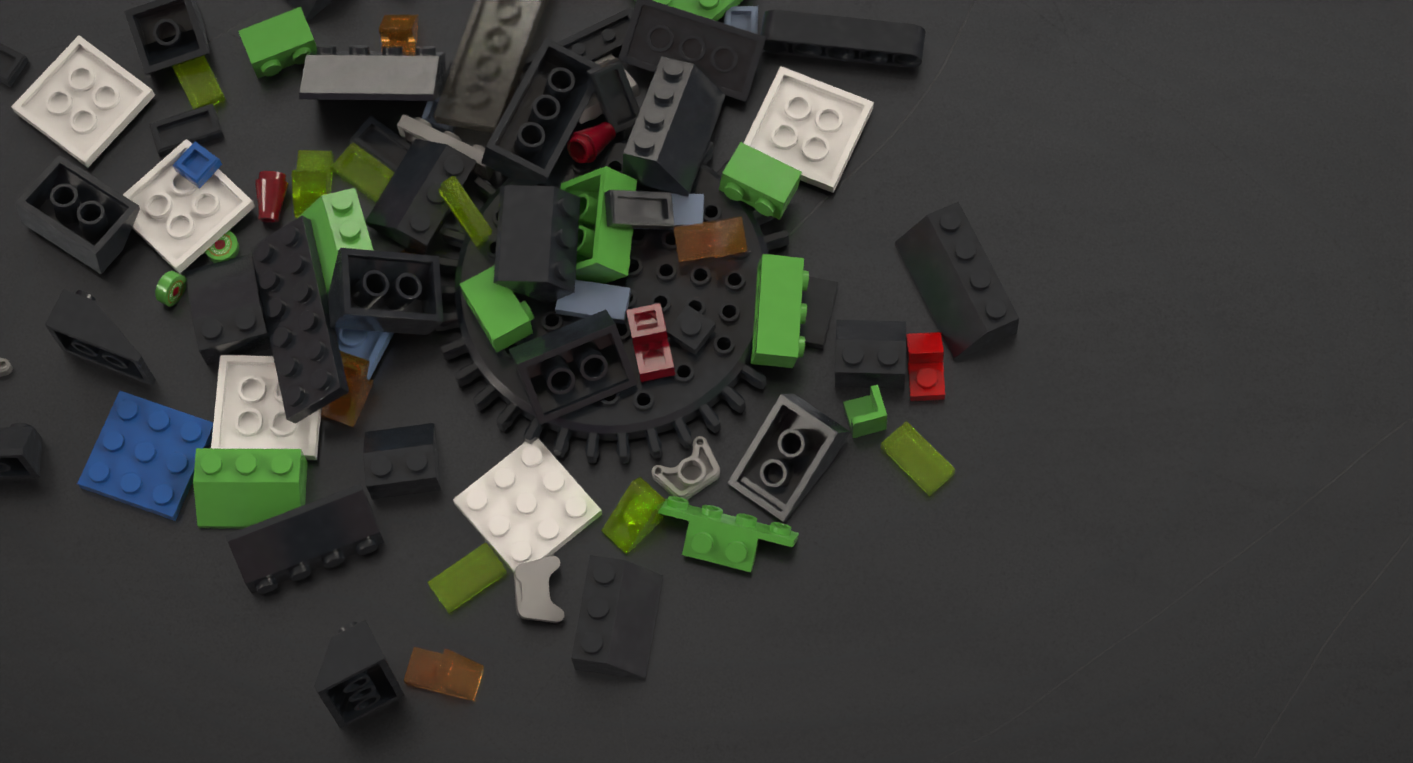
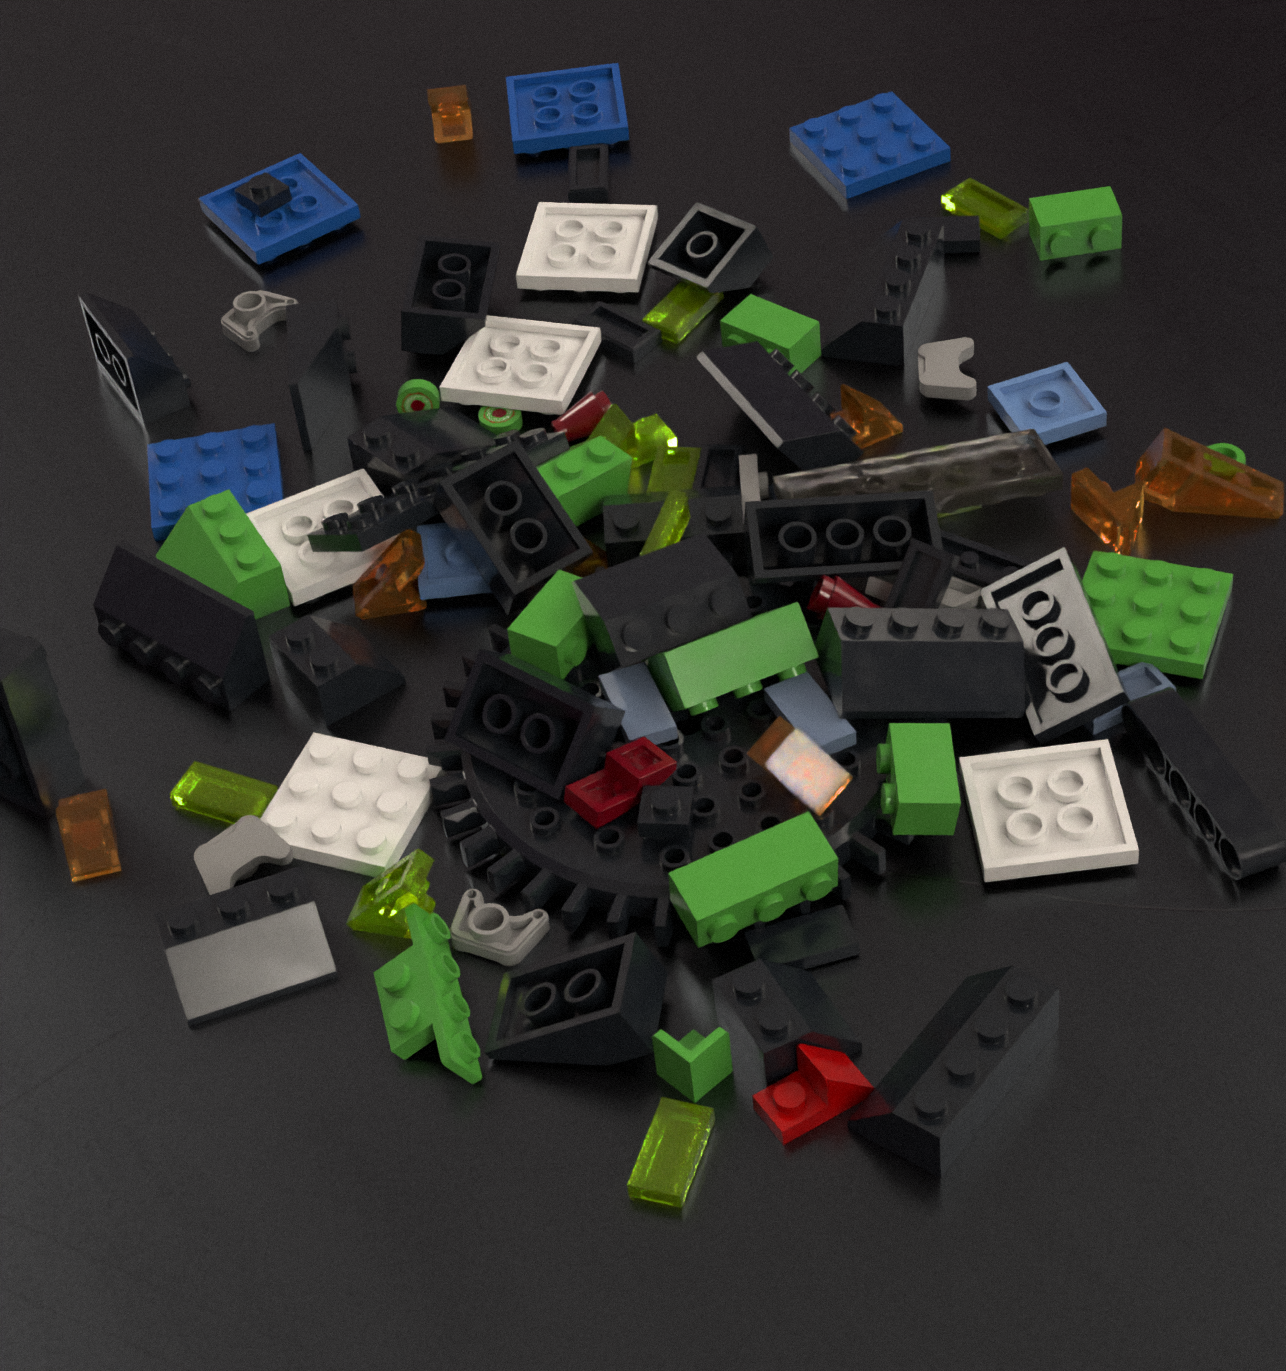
camera: 60 degrees right, 25 degrees down
blue tile [172,141,222,189] -> none
black tile [604,190,675,229] -> none

